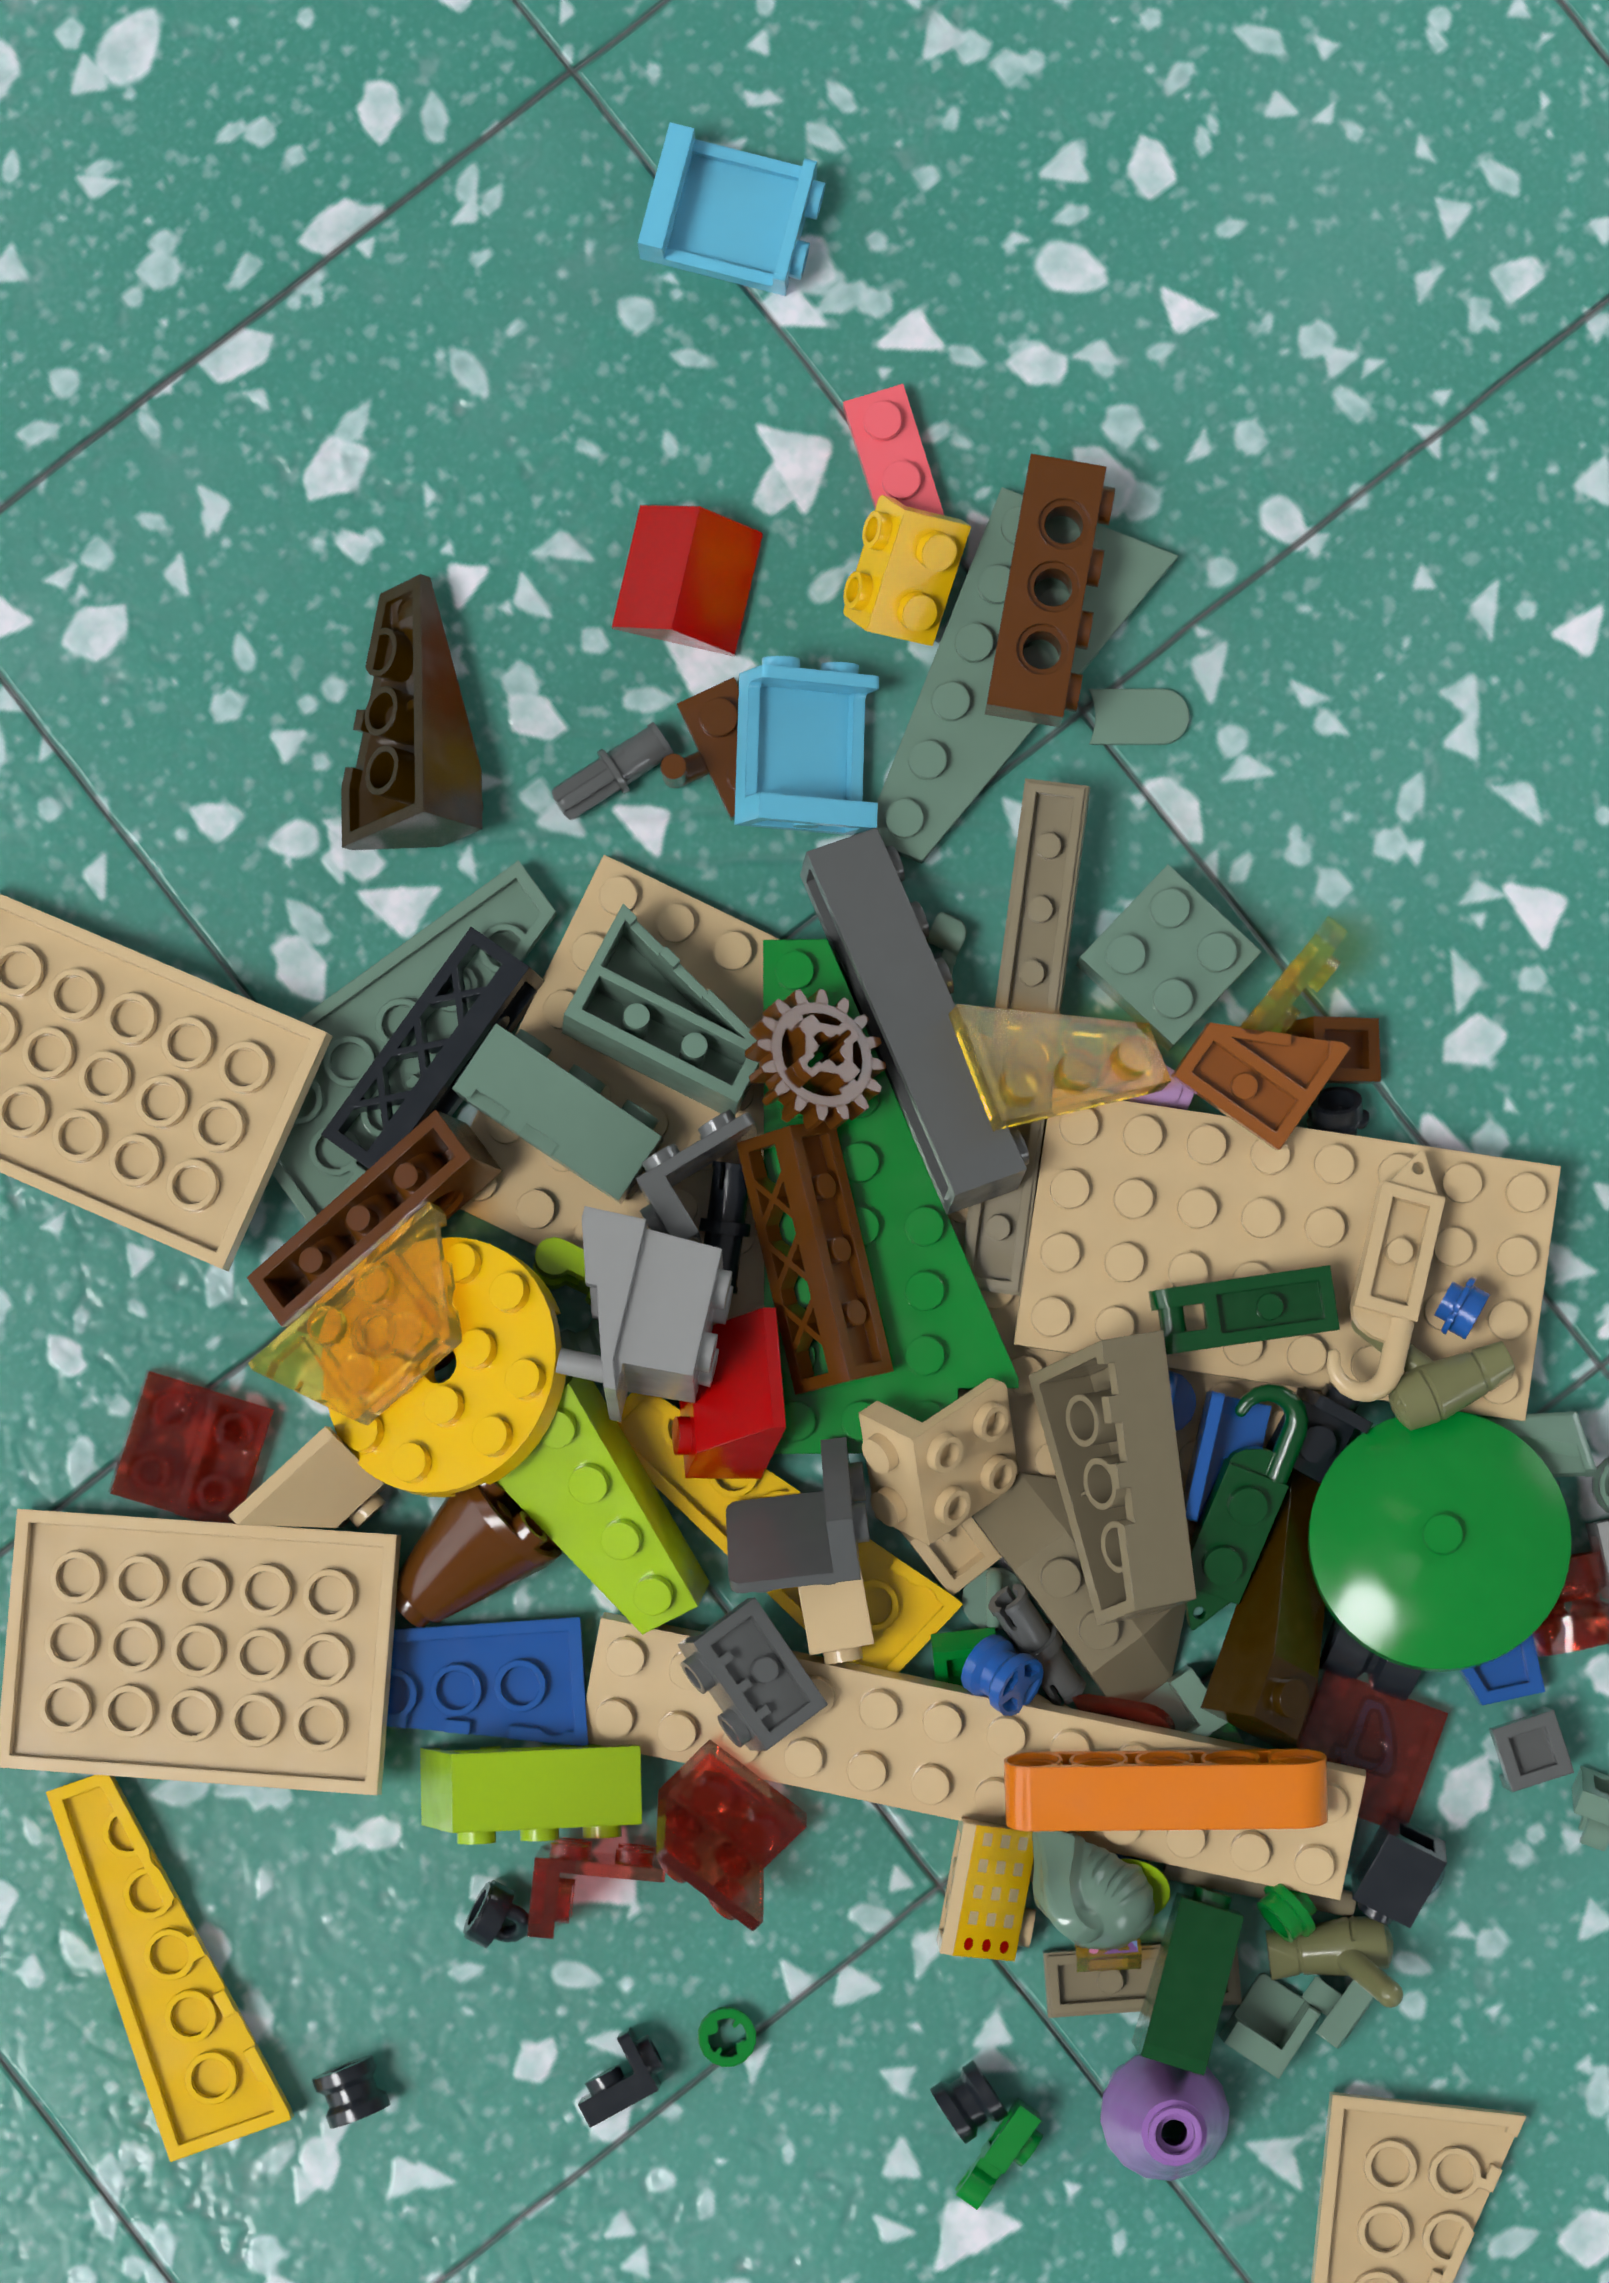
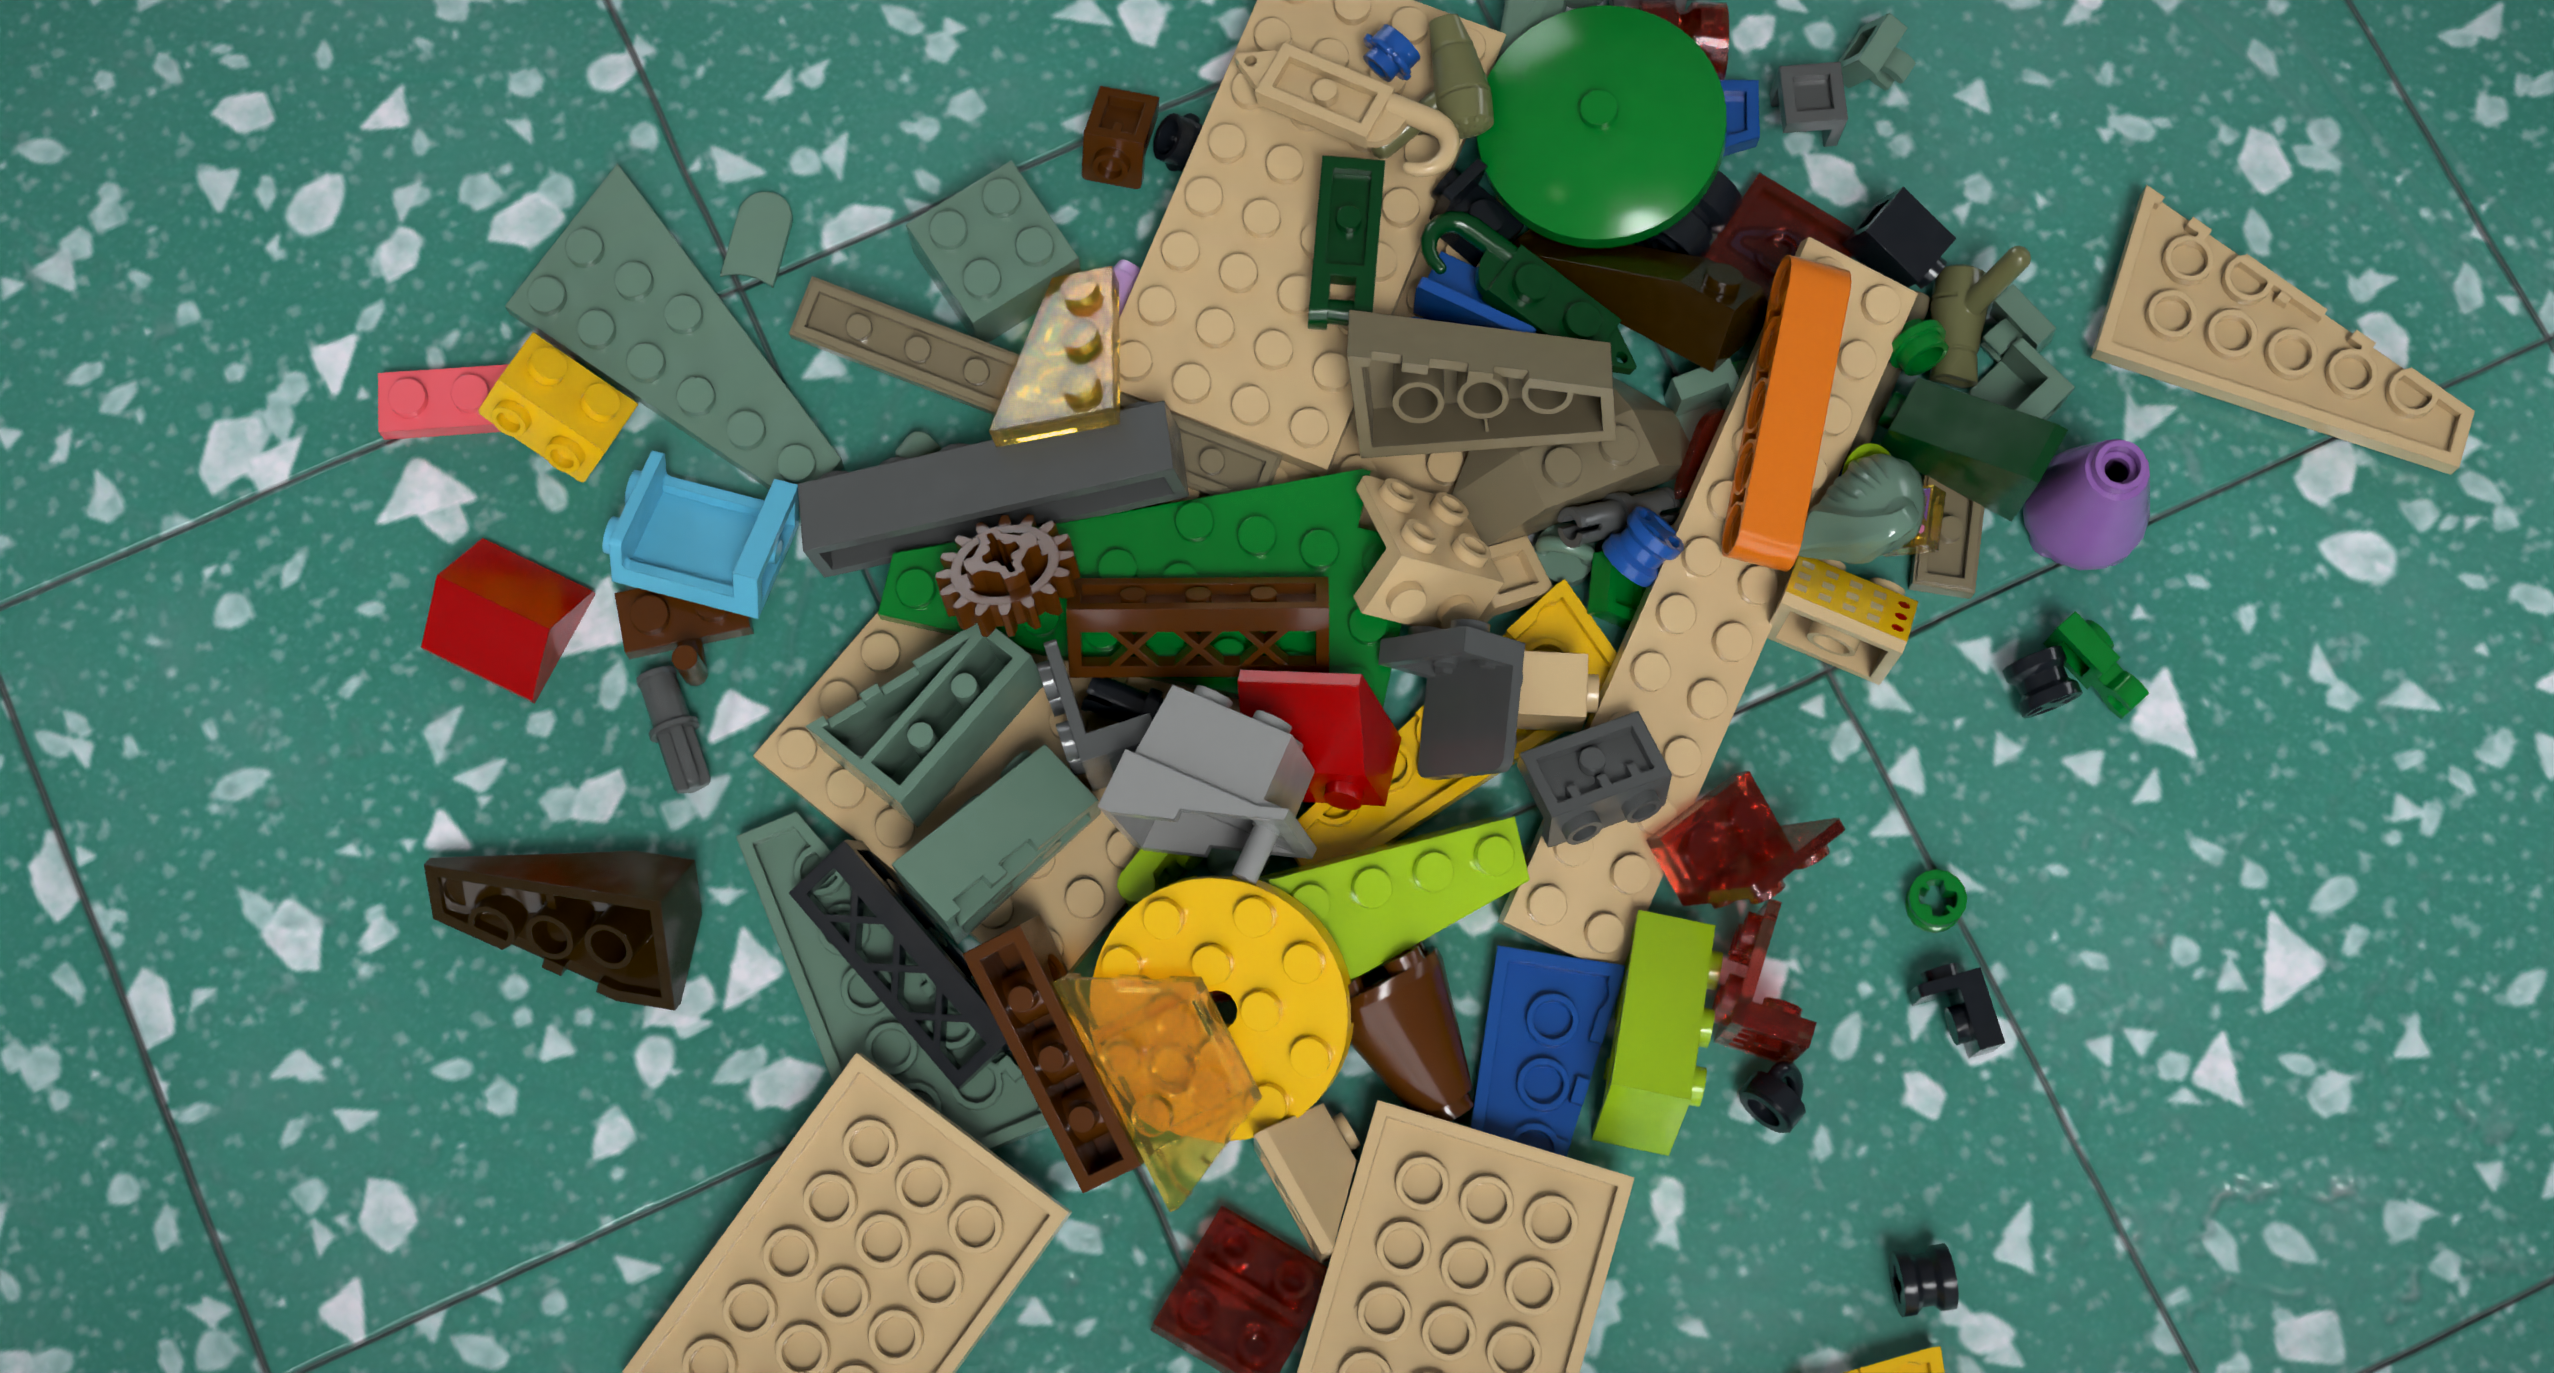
camera: 80 degrees left, 10 degrees down
medium azure panel [638,122,826,296] -> none
reddish brown brick [985,454,1115,727] -> none
dark orange wing [1171,1022,1350,1150] -> none
clear yellow wing [1240,916,1348,1034] -> none

